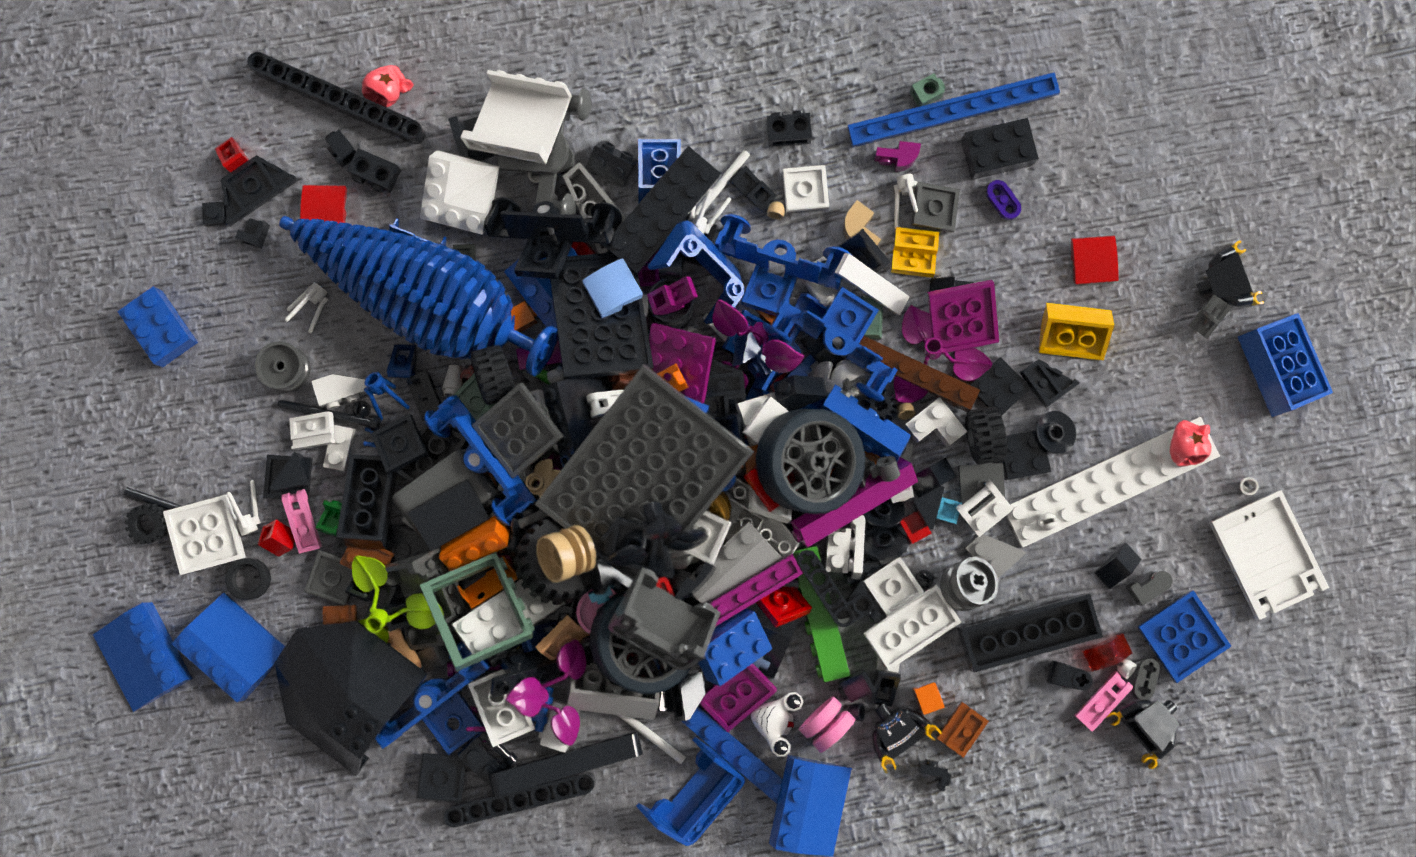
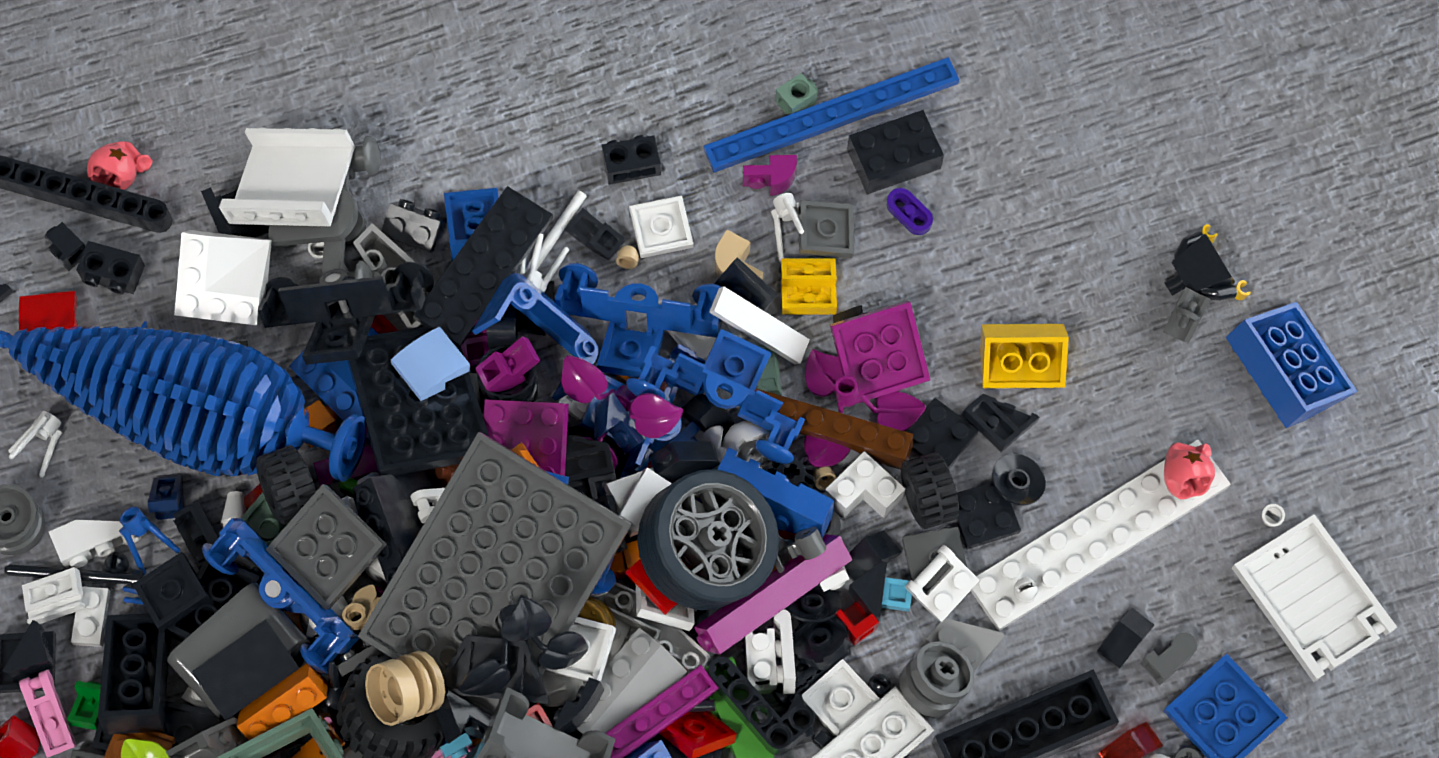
camera: 15 degrees left, 15 degrees down
red slope [1071,235,1119,284] -> none

